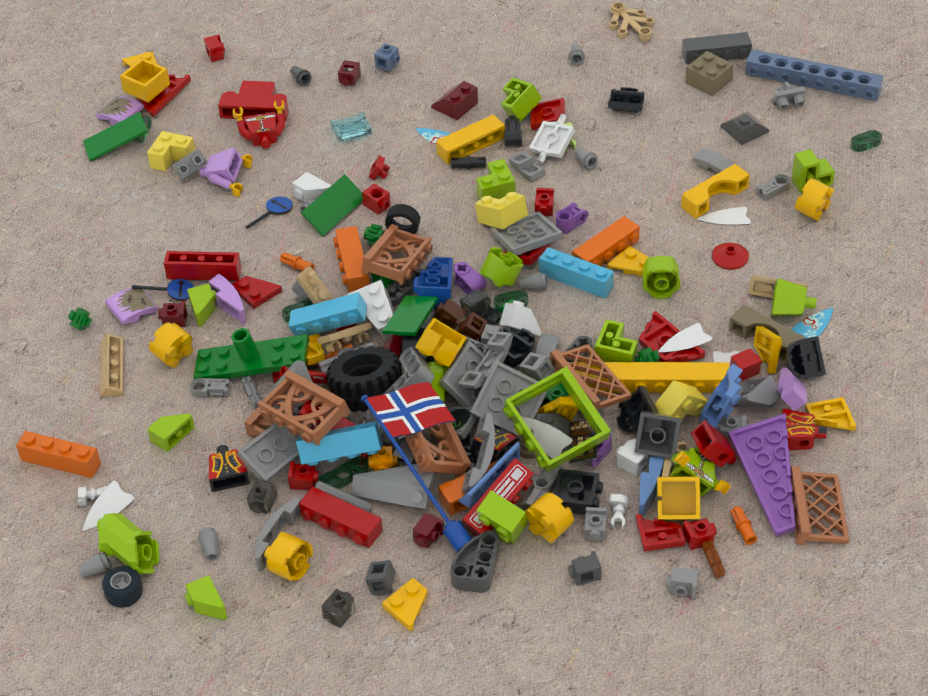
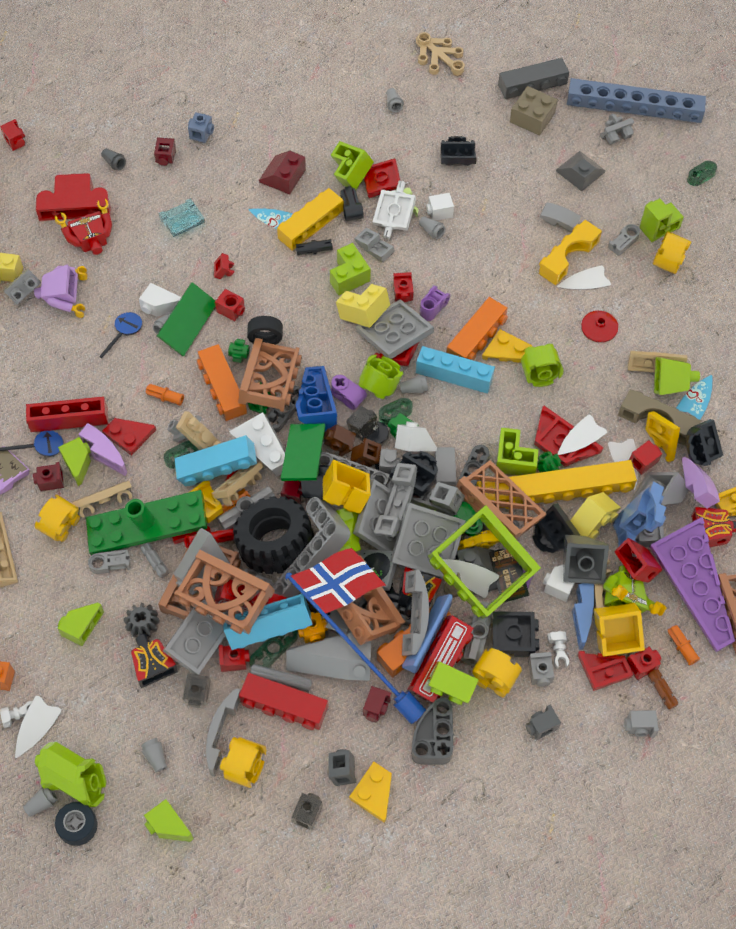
camera: 15 degrees left, 15 degrees up
none -> tan plate [72,480,132,518]
none -> dark grey gear [124,602,160,637]
none -> white brick [426,193,454,221]

